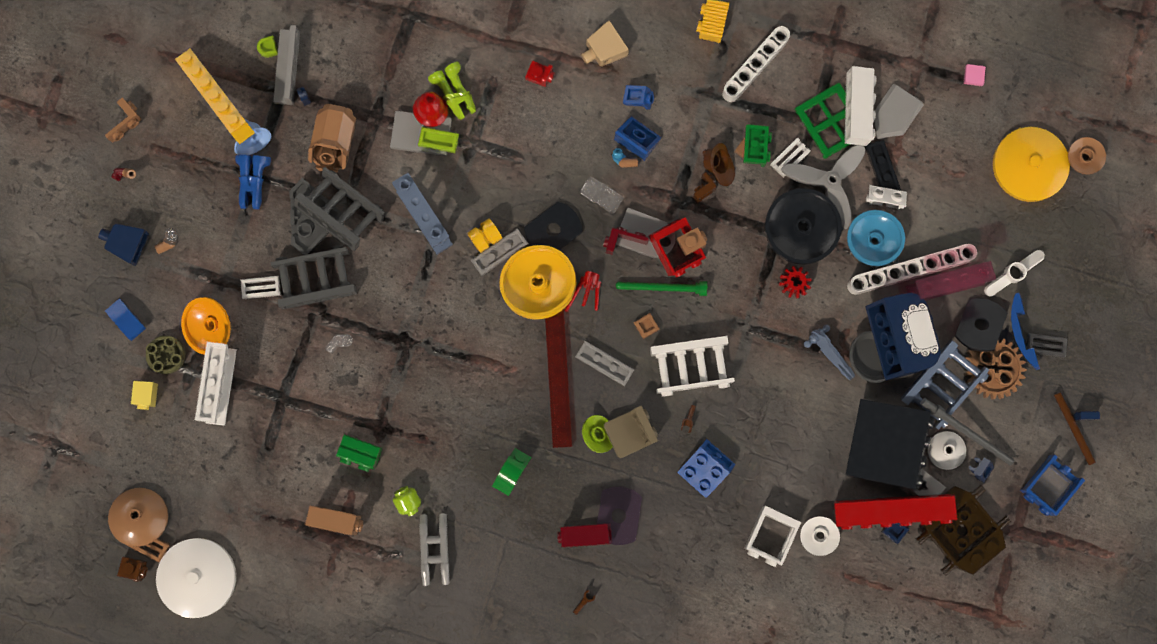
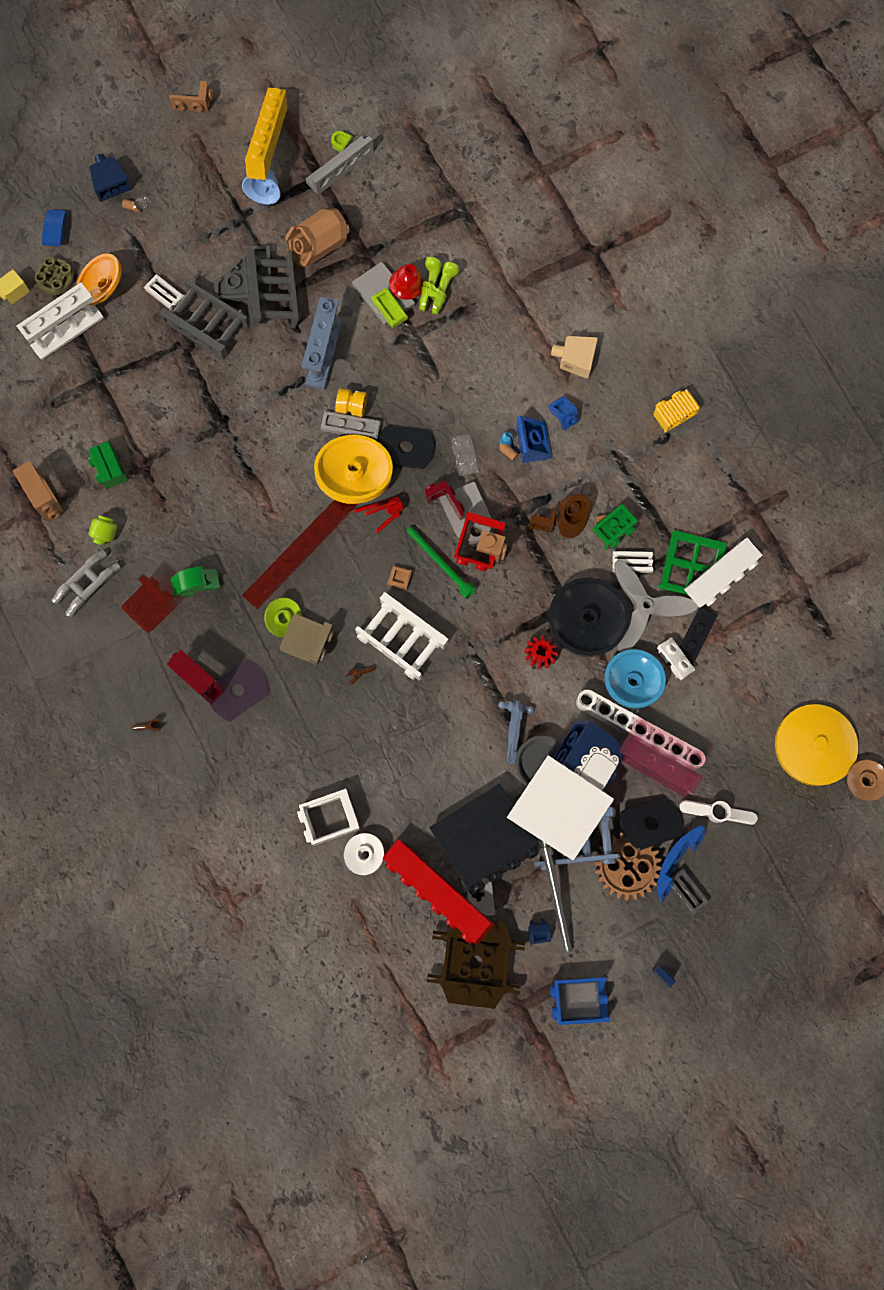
camera: 50 degrees right, 5 degrees down
arm [111,168,136,181] -> none
blue piece [235,155,271,210] -> none
dark blue tile [296,86,311,106] -> none
clear arm [325,334,353,354] -> none
red bracket [525,60,555,87] -> none
light grey tile [575,341,634,387] -> none
blue bracket [678,439,736,498] -> none
white beam [722,26,790,102] -> none
light grey tile [874,84,924,140] -> none
dark blue tile [881,523,909,544] -> none
white dish [928,431,966,470] -> none
bright pink tile [964,64,985,86] -> none
reddish brown bar [1054,392,1096,465] -> none
none -> clear red bracket [121,574,176,633]
none -> white sticker [507,756,614,860]

